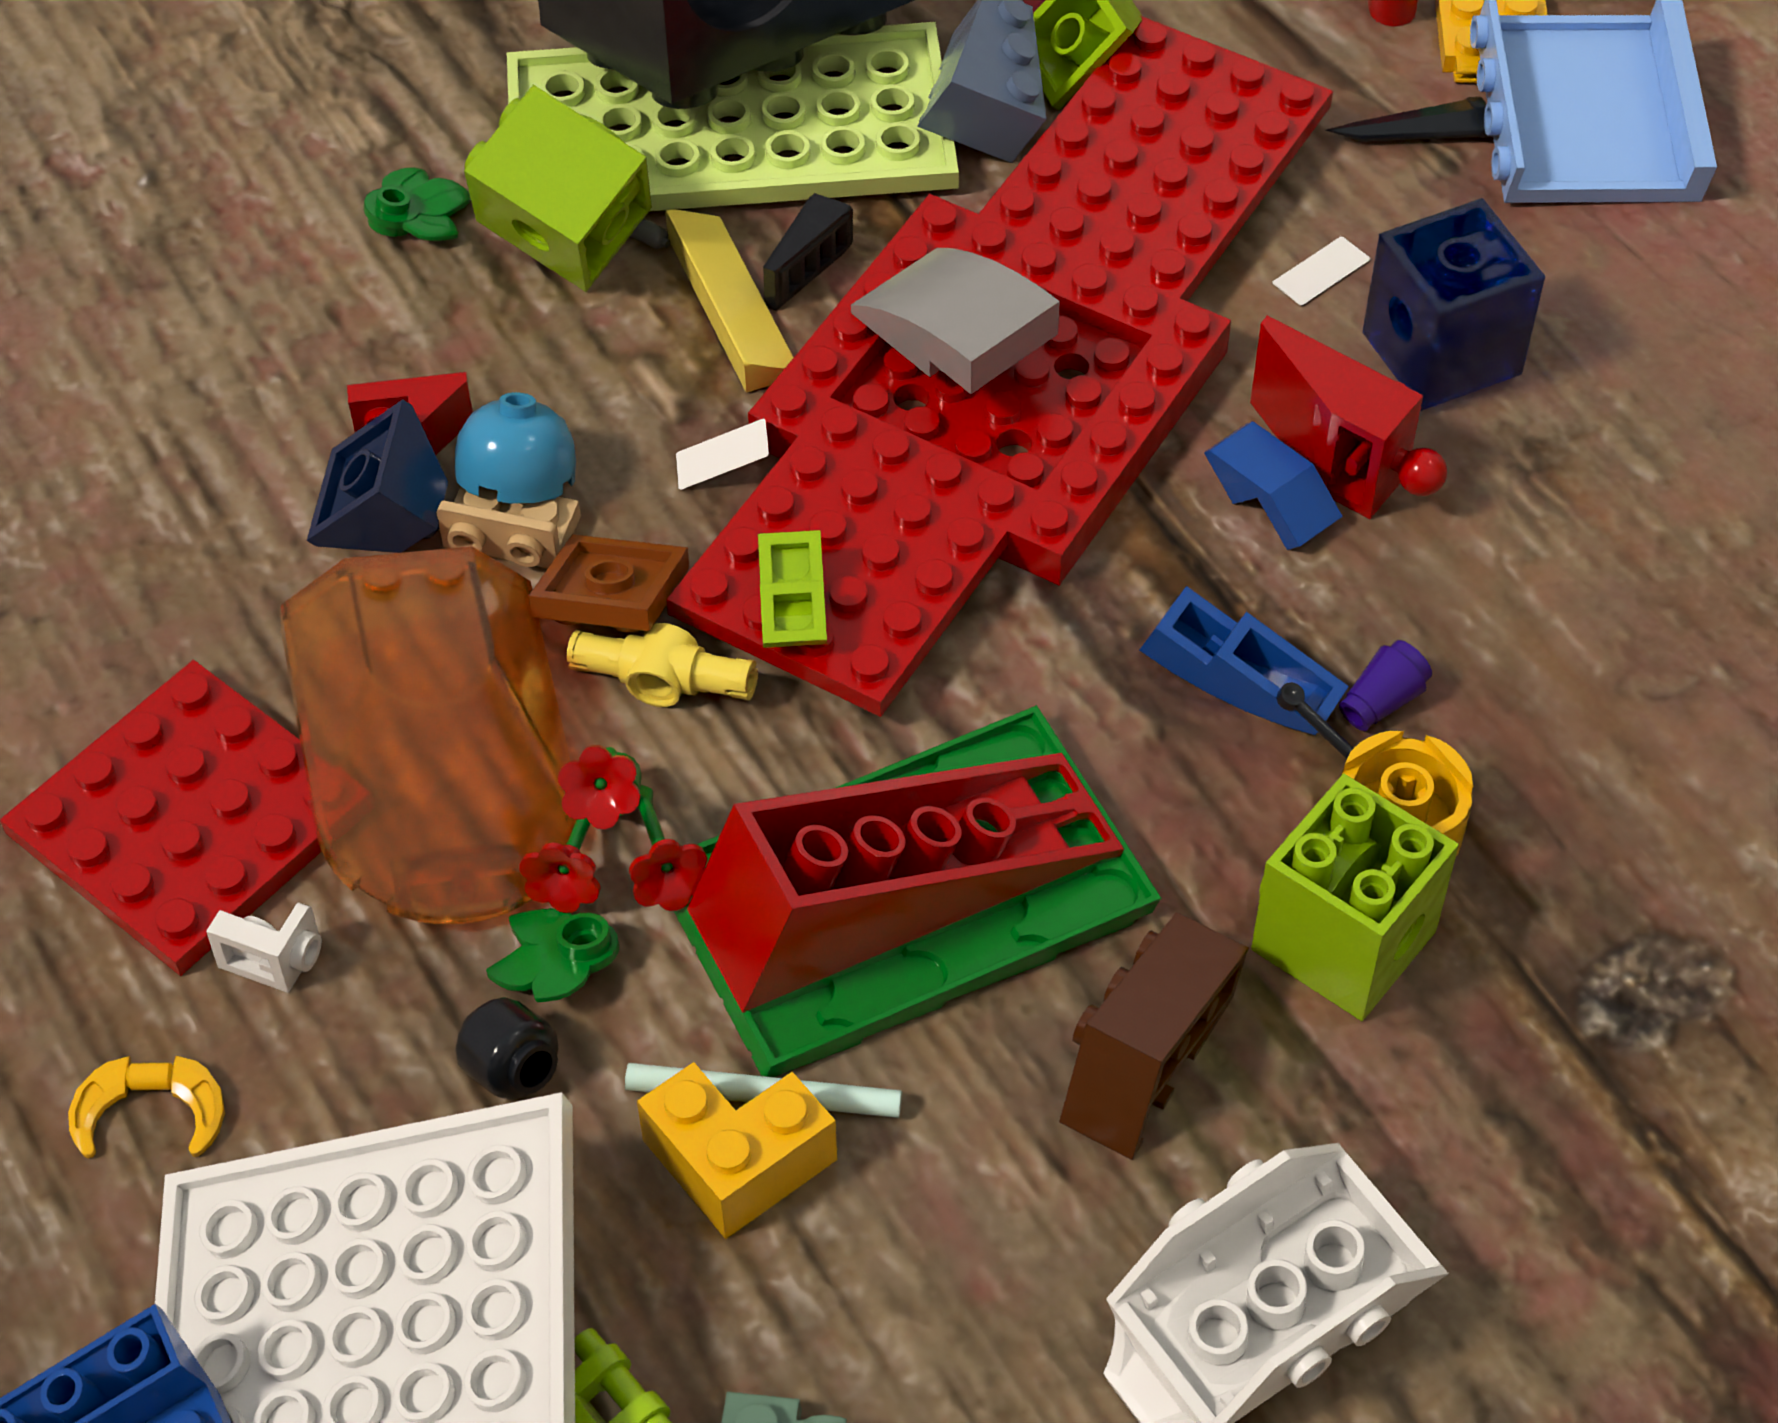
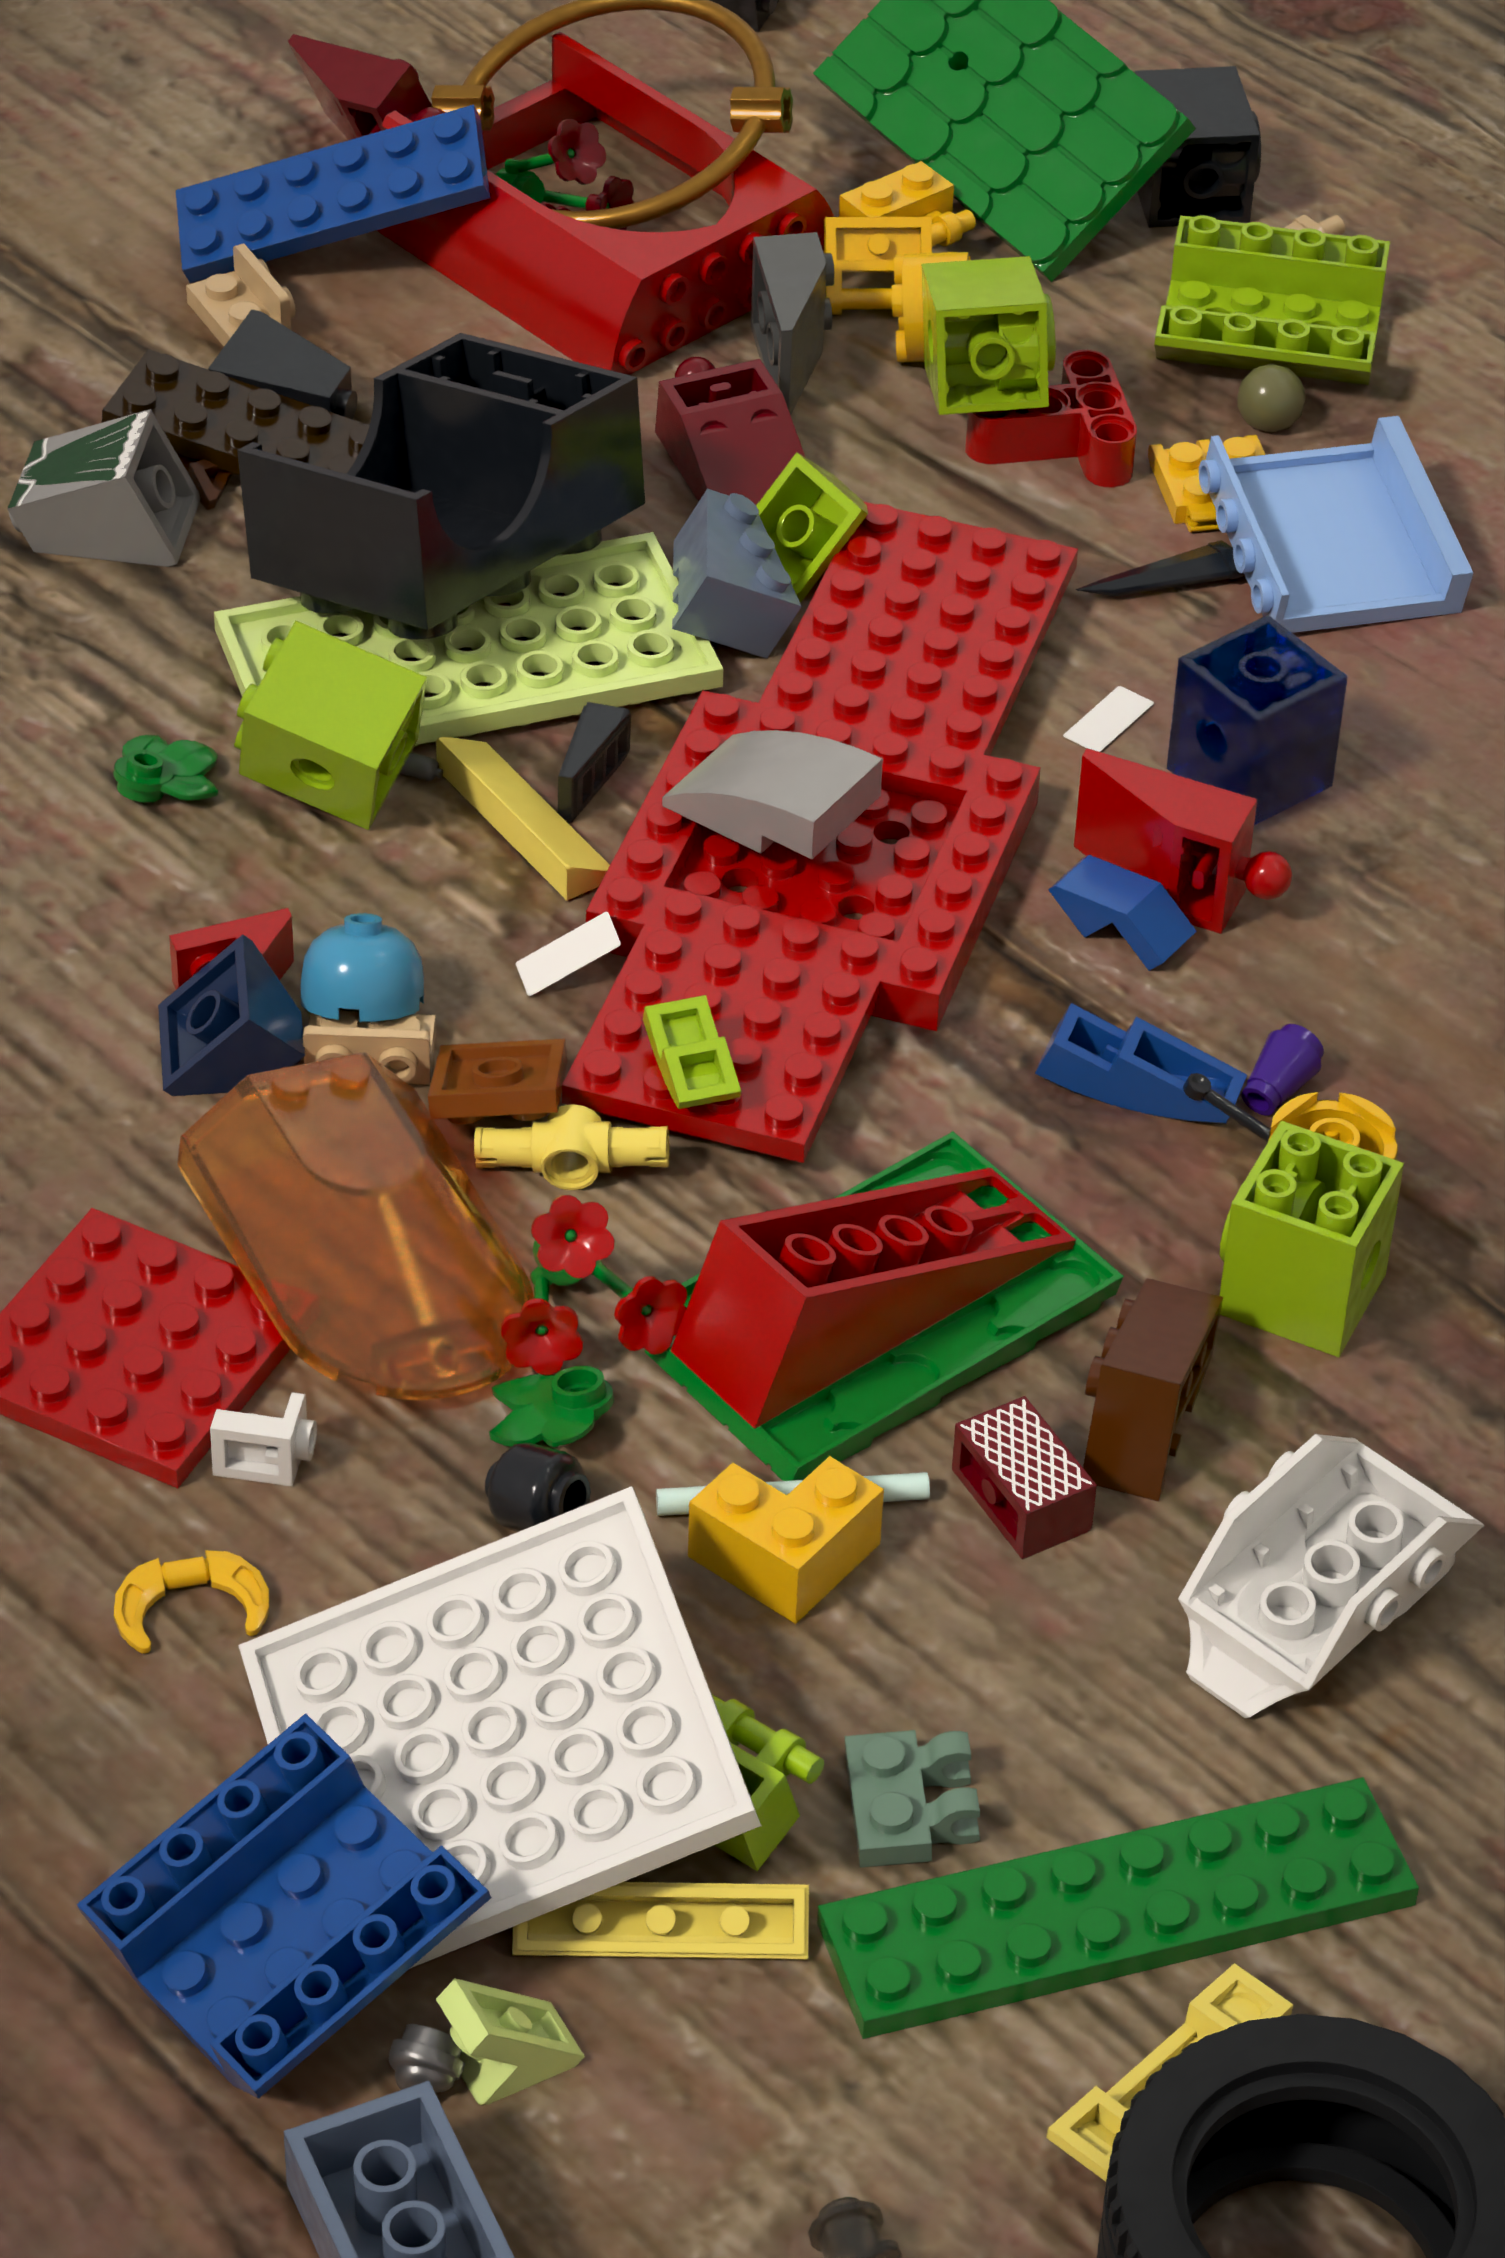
camera: 15 degrees left, 10 degrees down
none -> dark red panel [952,1396,1097,1560]

